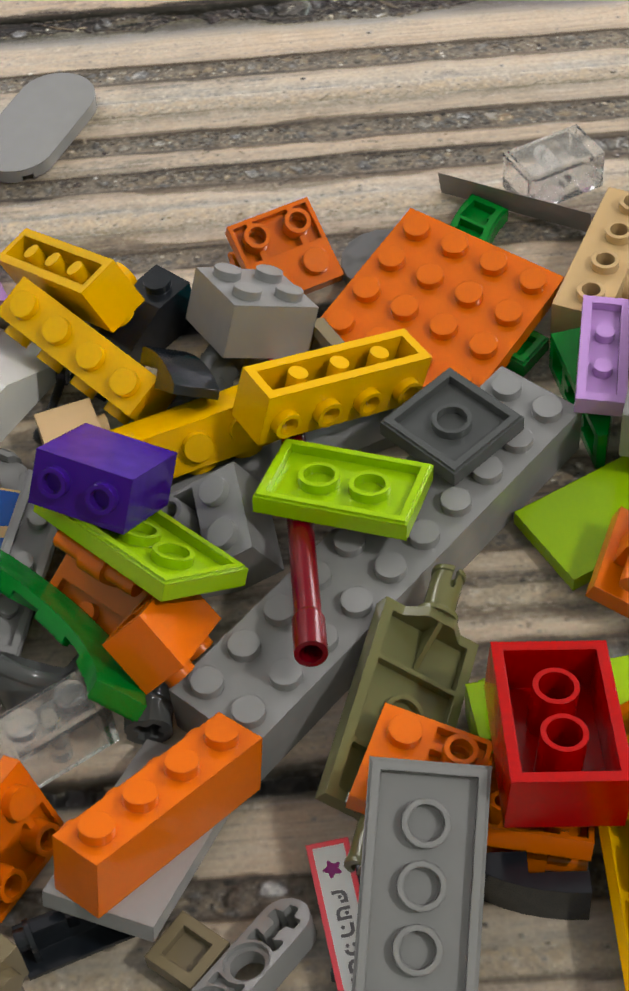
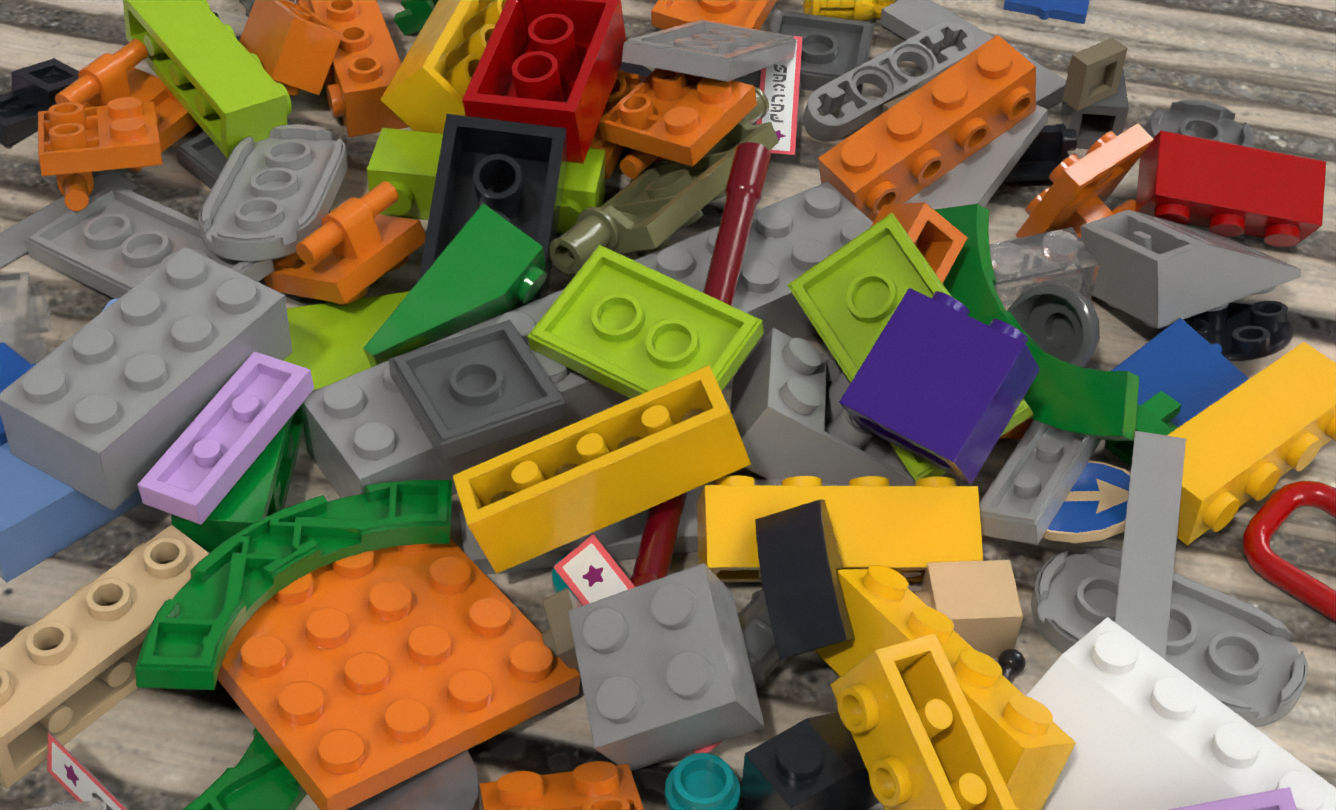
camera: 170 degrees left, 5 degrees down
none -> green tile [135,480,452,690]
none -> green slope [363,203,547,367]
none -> black brick [418,114,568,310]

